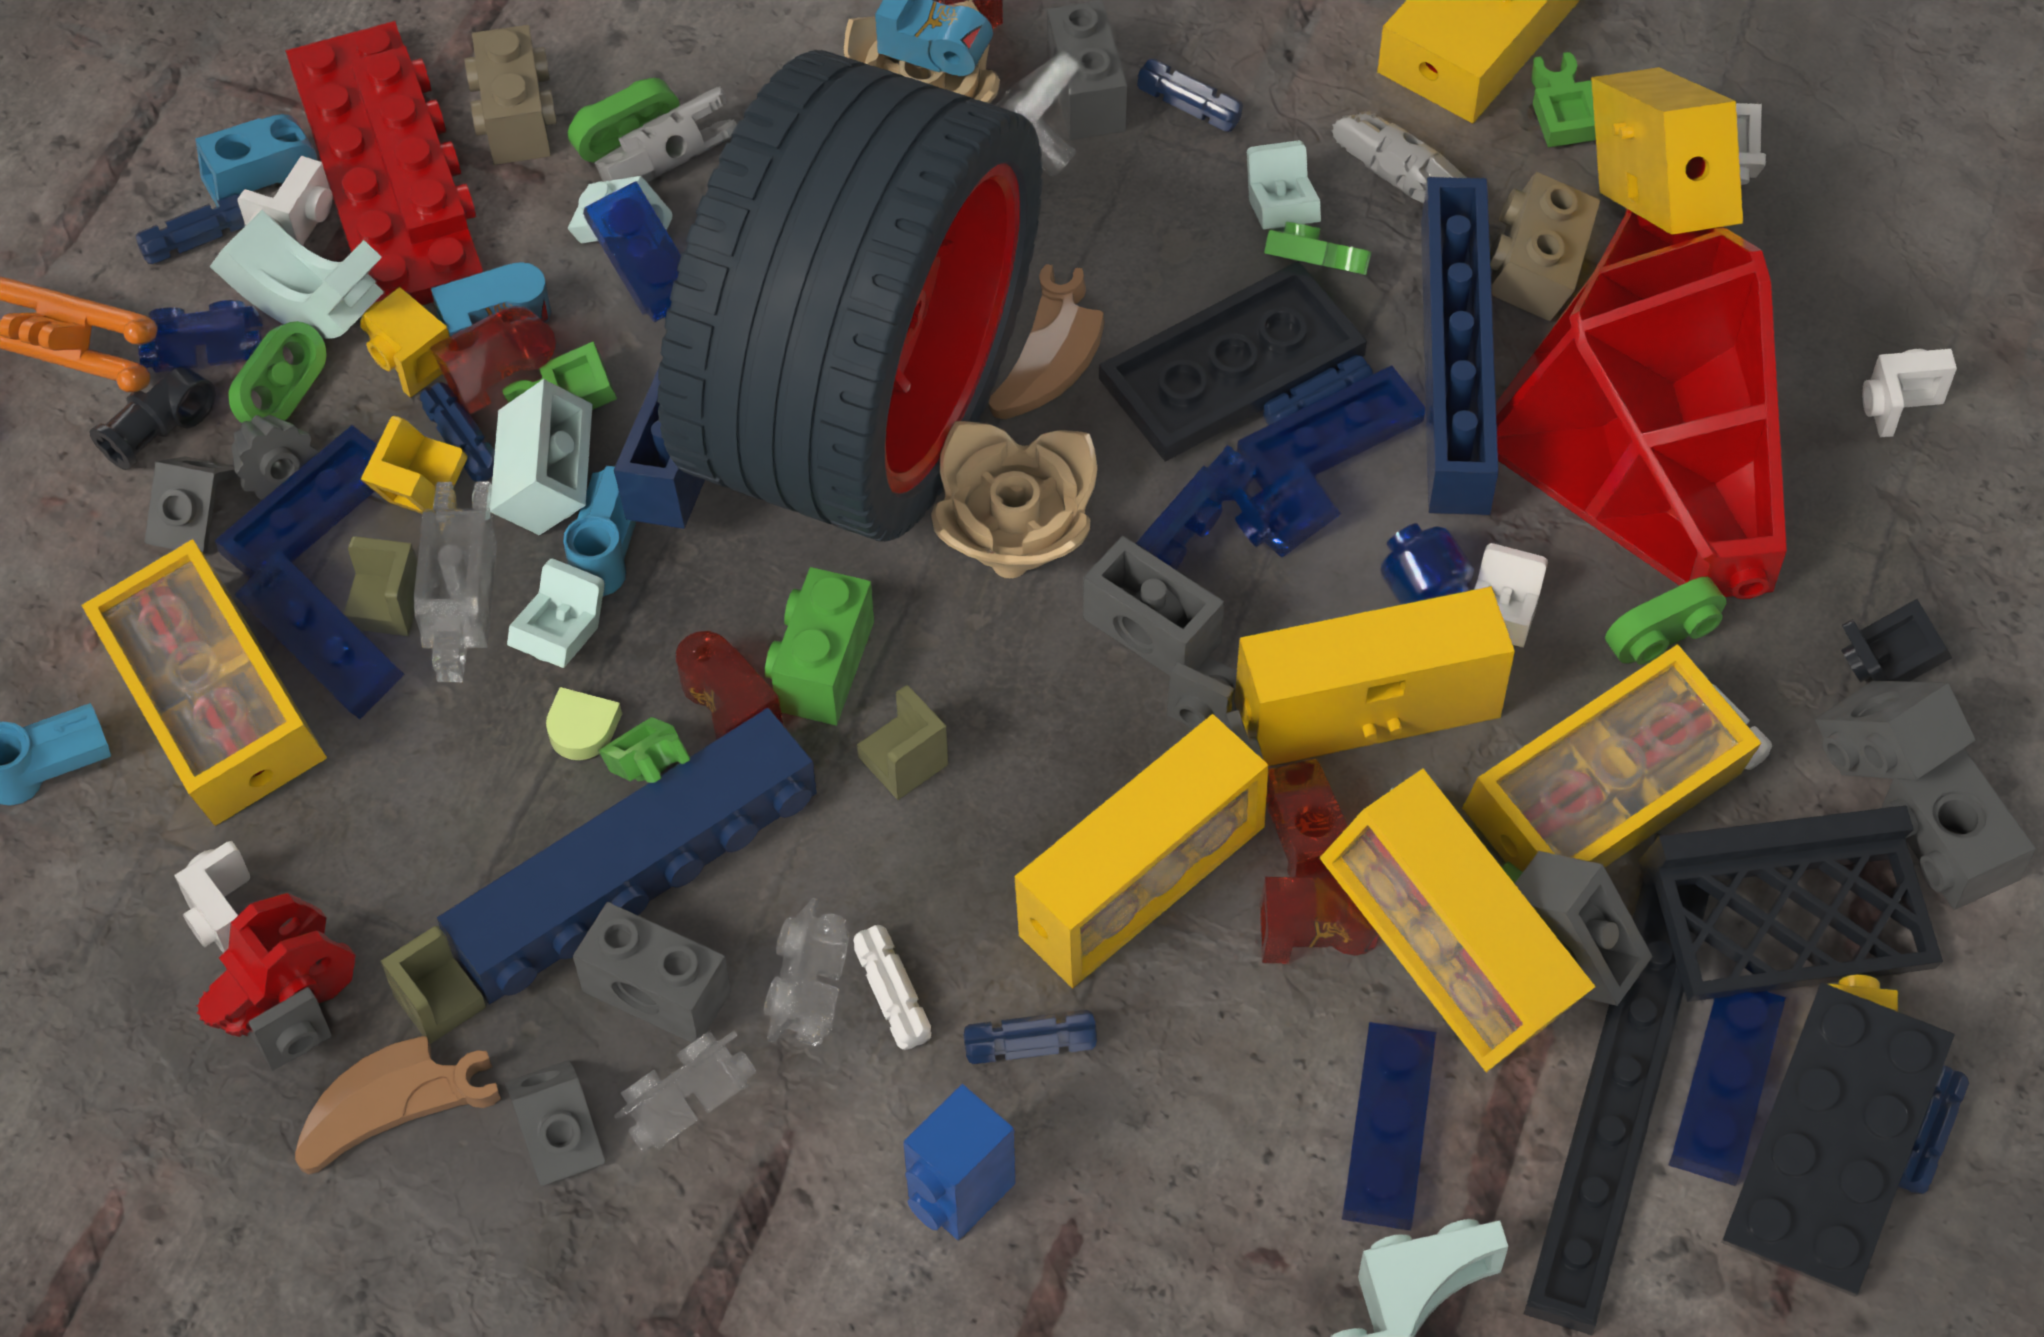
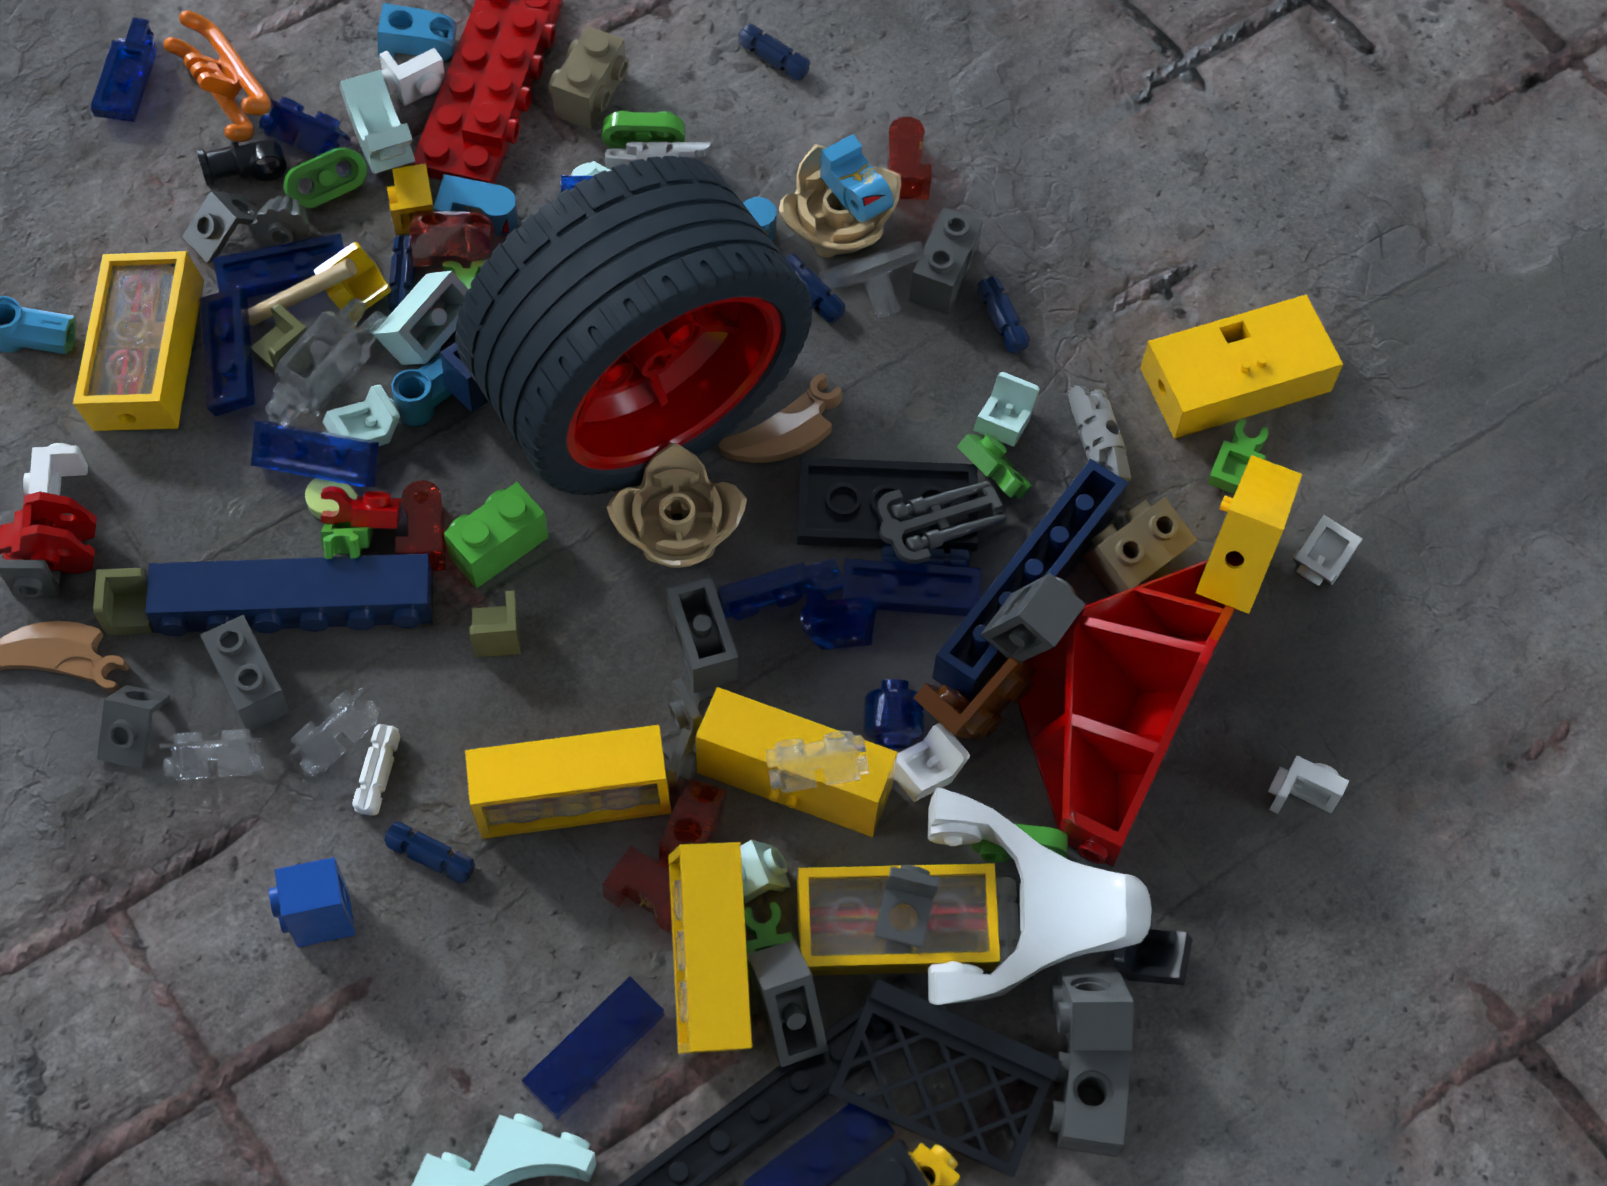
camera: 30 degrees right, 5 degrees up
dark blue axle [136,193,246,265] -> none
none -> tan bar [244,259,357,326]
none -> clear blue plate [251,421,379,488]
none -> red plate [321,486,403,529]
none -> clear hinge [766,731,869,793]
none -> dark grey bracket [874,865,940,948]
none -> dark grey piece [877,481,1006,564]
none -> reddish brown bracket [913,657,1037,741]
none -> white animal [928,787,1152,1005]
none -> dark grey brick [980,573,1086,662]

